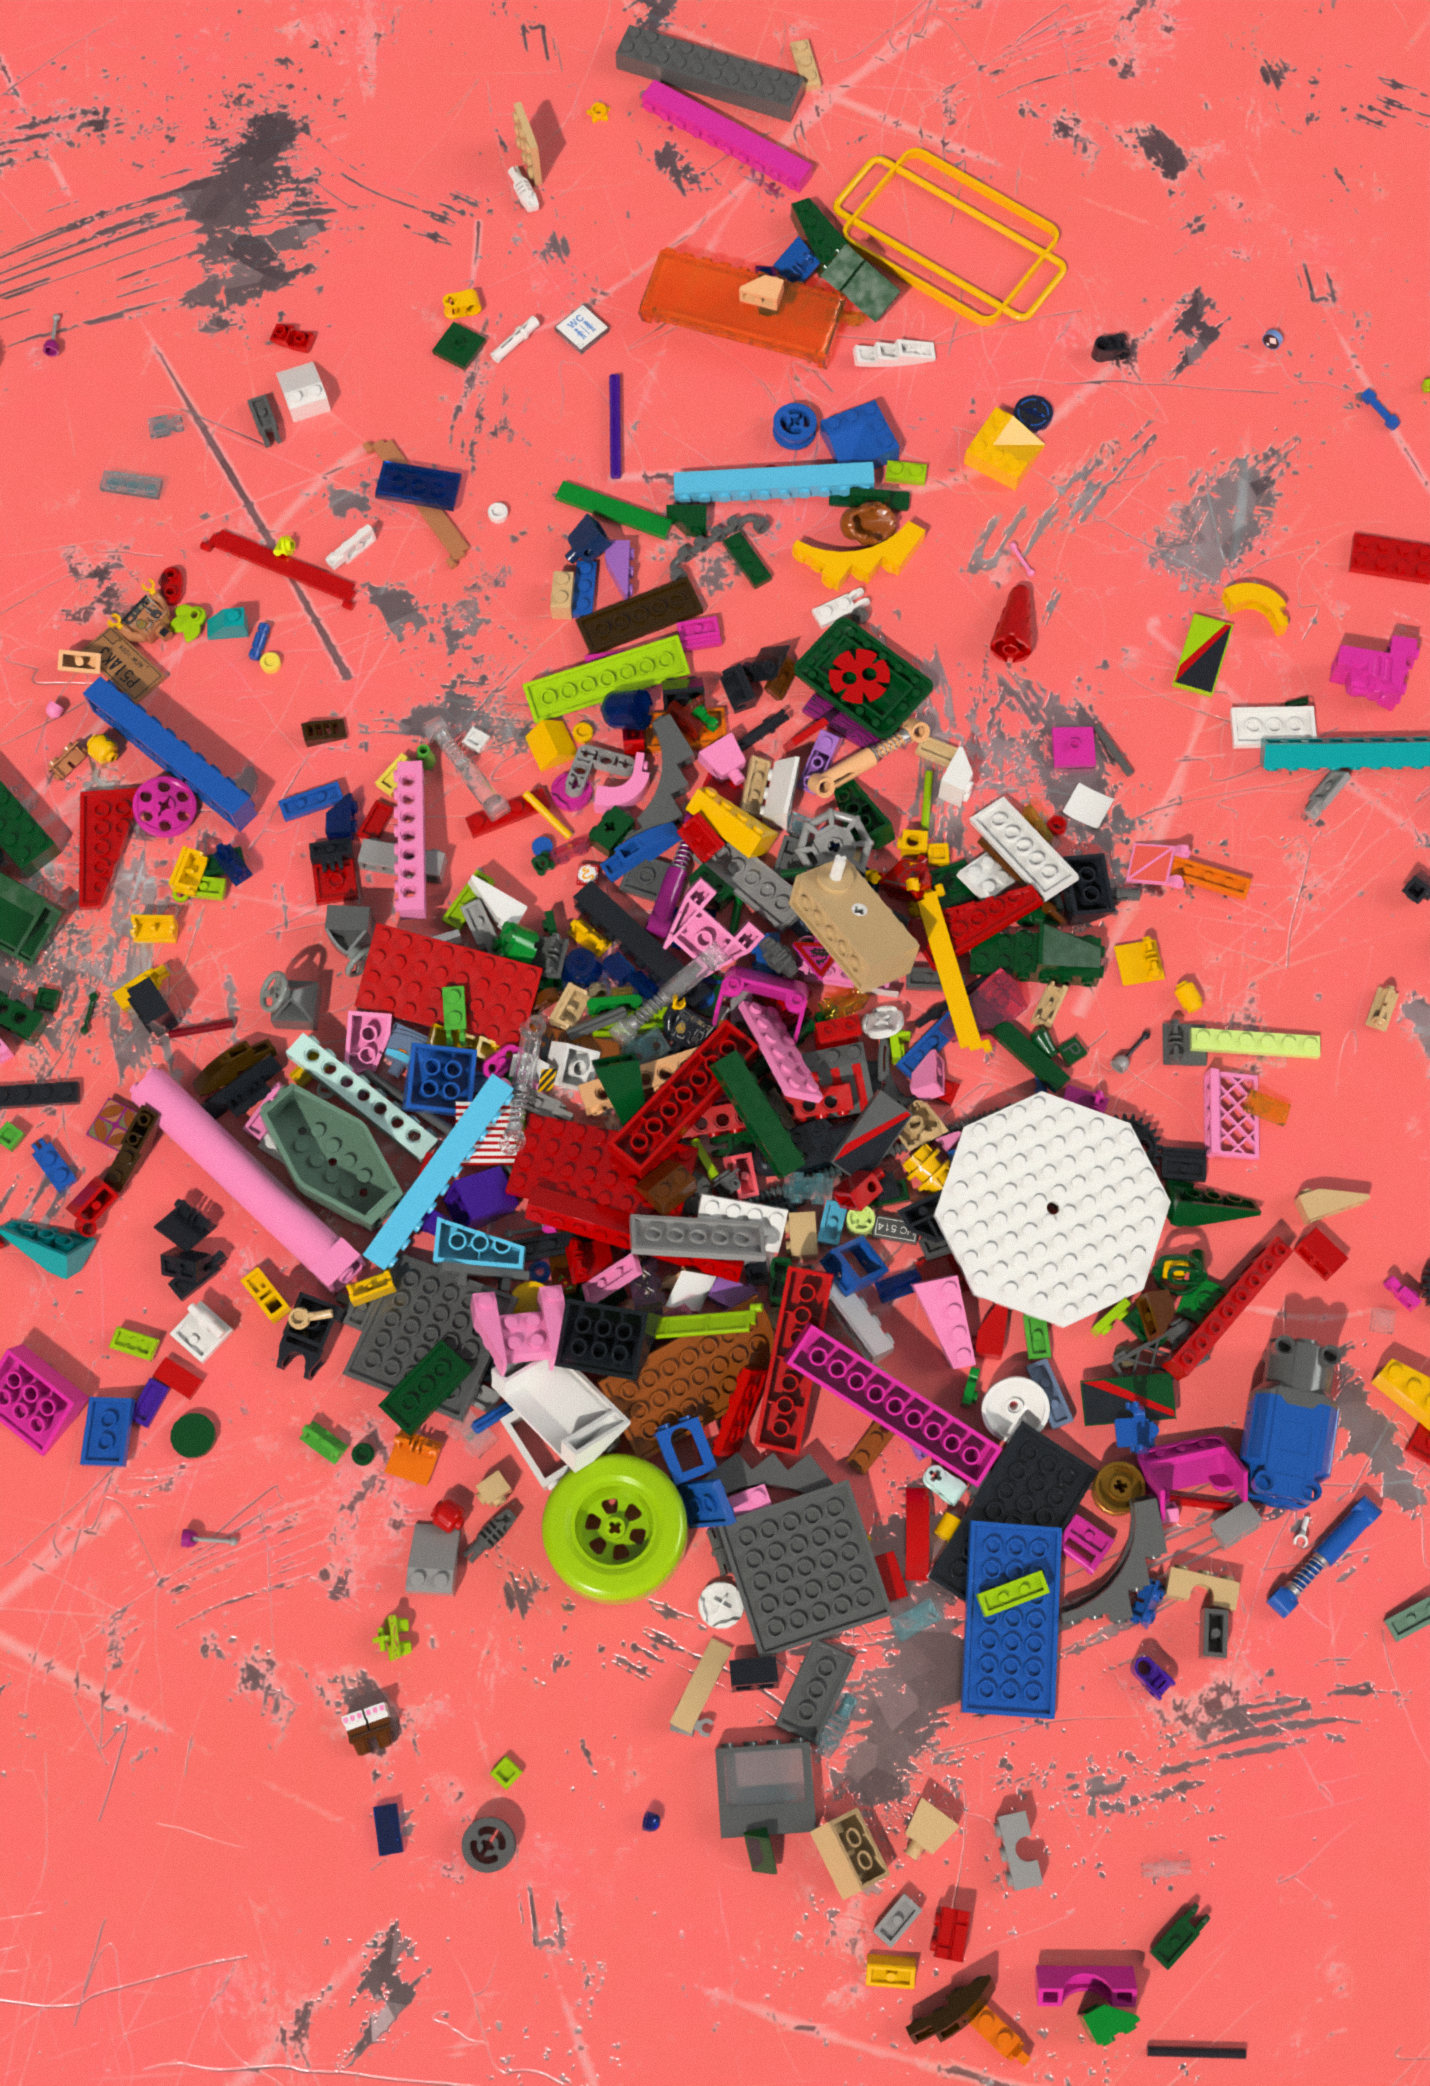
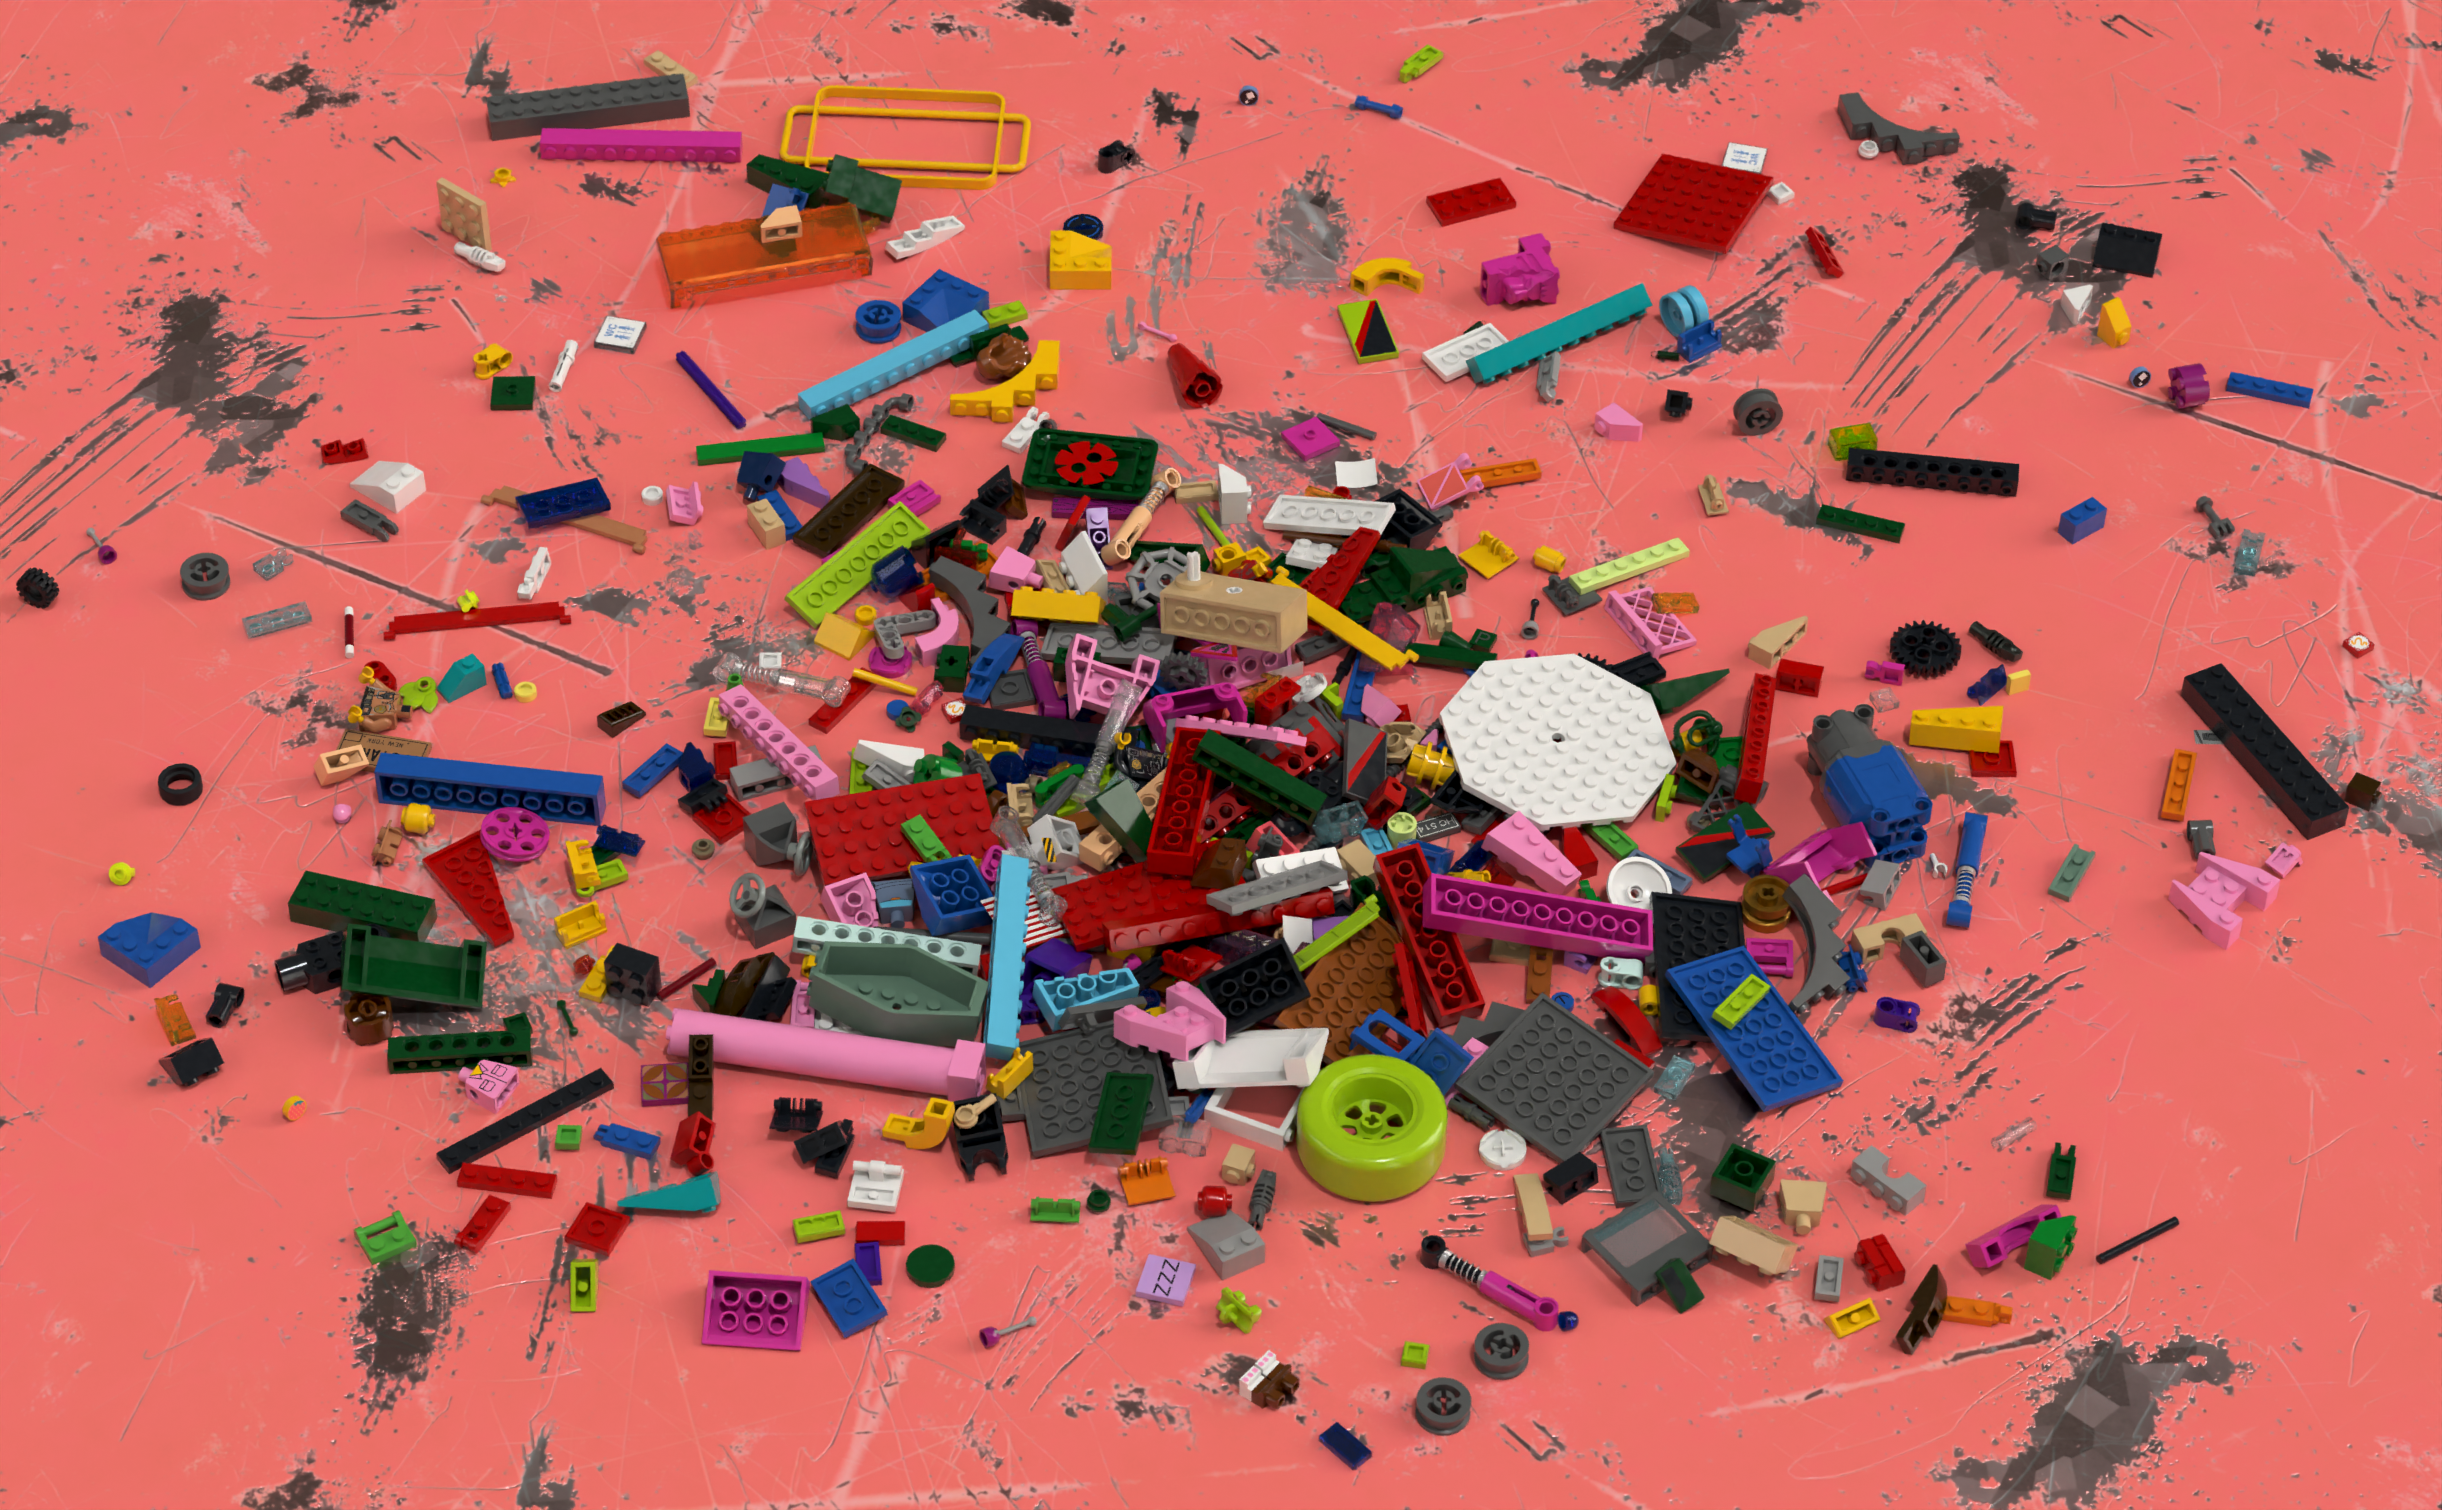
camera: 35 degrees left, 25 degrees down
bright pink plate [582,1253,643,1303] -> none
red hinge [677,812,725,863] -> none
none -> dark grey wheel [180,553,231,600]
none -> dark red bar [344,606,354,659]
none -> clear red plate [573,954,596,975]
none -> bright pink bracket [666,481,703,526]
none -> dark tan plate [692,839,715,860]
none -> dark green slope [692,969,726,1013]
none -> dark green piece [1101,603,1142,642]
none -> lavender tile [1136,1254,1196,1307]
none -> piece [1421,1235,1559,1331]
none -> yellow pin [1447,869,1491,883]
none -> dark grey wheel [1474,1323,1529,1380]
none -> clear red panel [1482,859,1517,887]
none -> blue tile [1551,992,1574,1012]
none -> bright pink slope [1594,403,1643,442]
none -> dark green brick [1710,1143,1776,1212]

